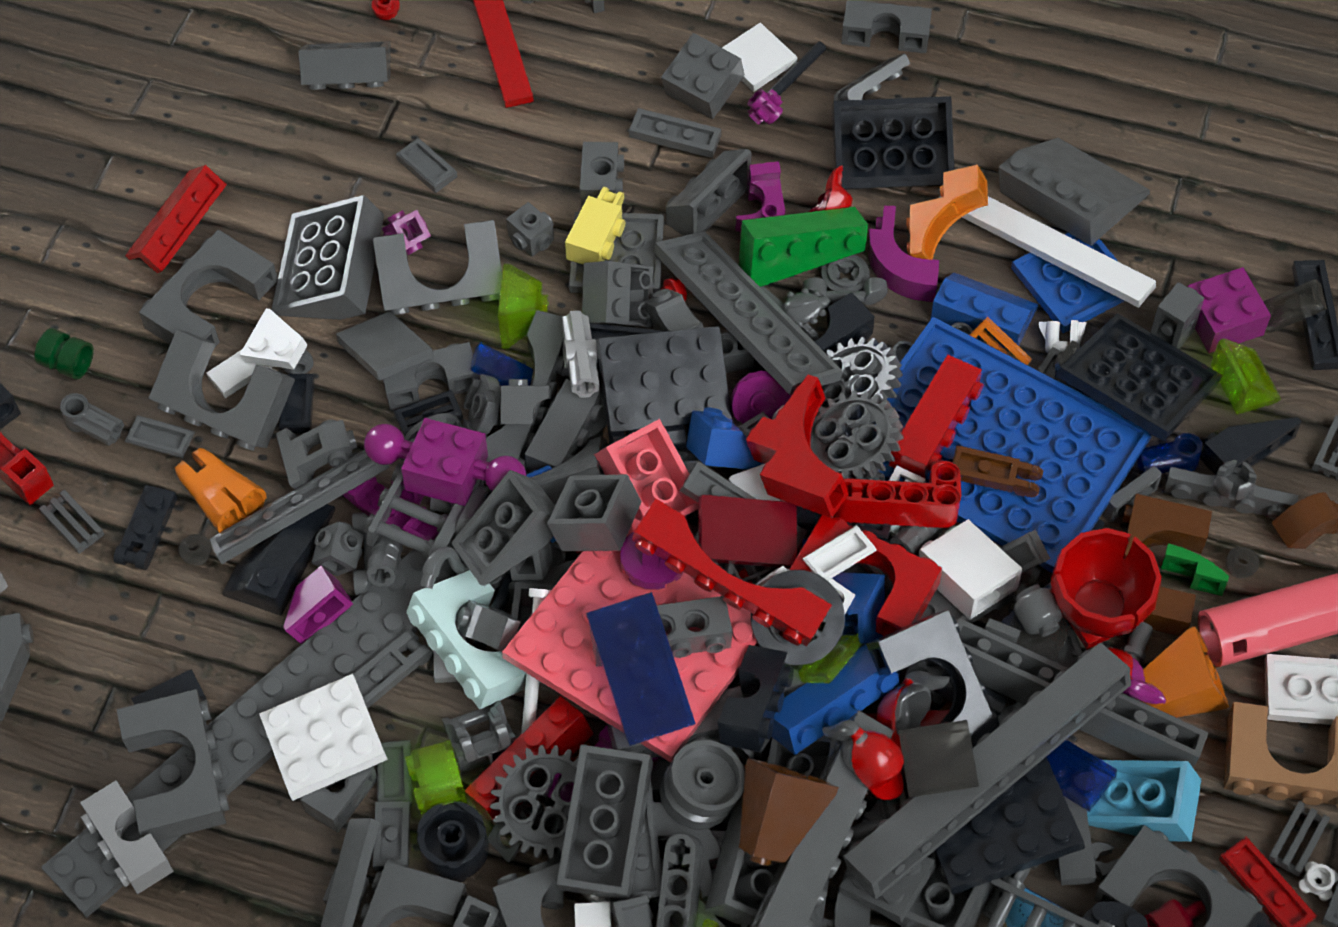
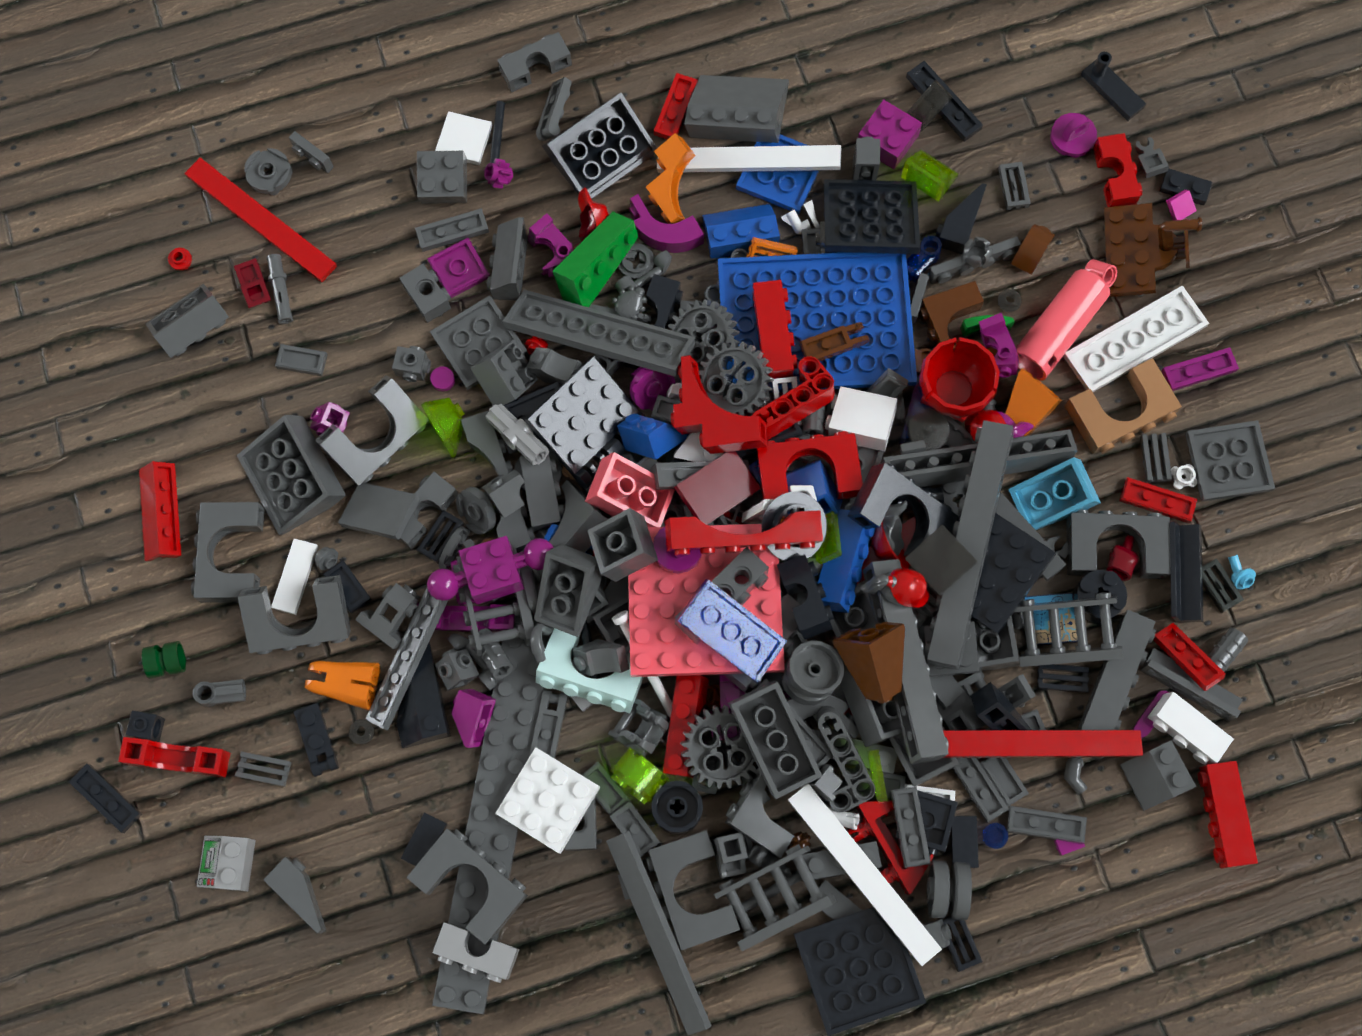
camera: 35 degrees left, 15 degrees up
dark grey tile [125,415,195,458] -> none
white wing [240,309,307,369] -> none
clear blue plate [470,342,534,386] -> none
light yellow brick [565,187,625,265] -> none
white tile [803,525,877,581] -> none
dark grey head [1014,585,1063,637] -> none
clear blue plate [1046,739,1117,812] -> none
none -> dark red slope [234,258,272,309]
none -> dark grey pin [266,254,293,324]
none -> magenta tile [427,237,490,298]
none -> magenta tile [430,367,455,392]
none -> red plate [654,73,698,139]
none -> magenta tile [979,313,1019,378]

